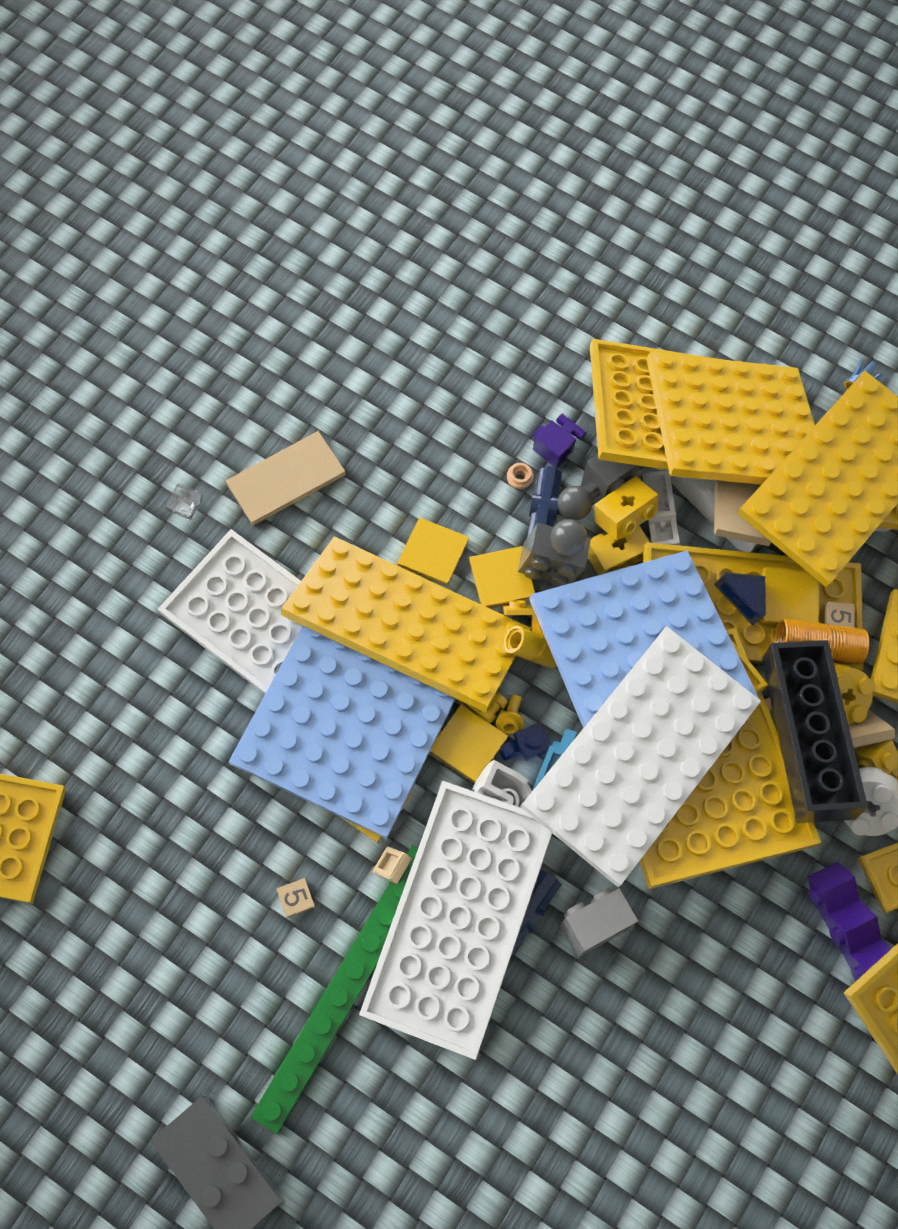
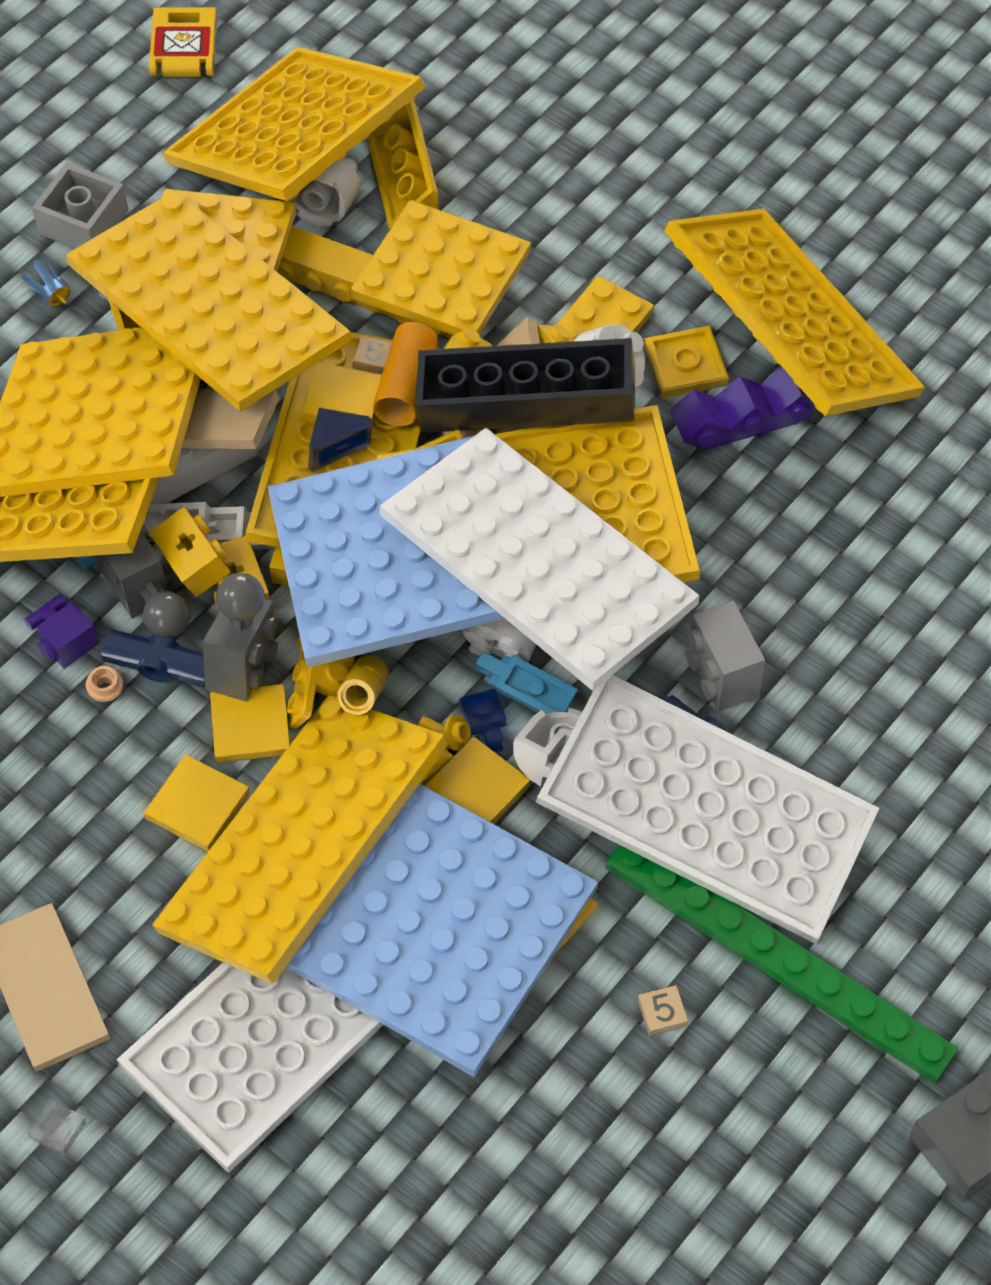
camera: 80 degrees left, 10 degrees down
tan tile [372,846,412,884] -> none

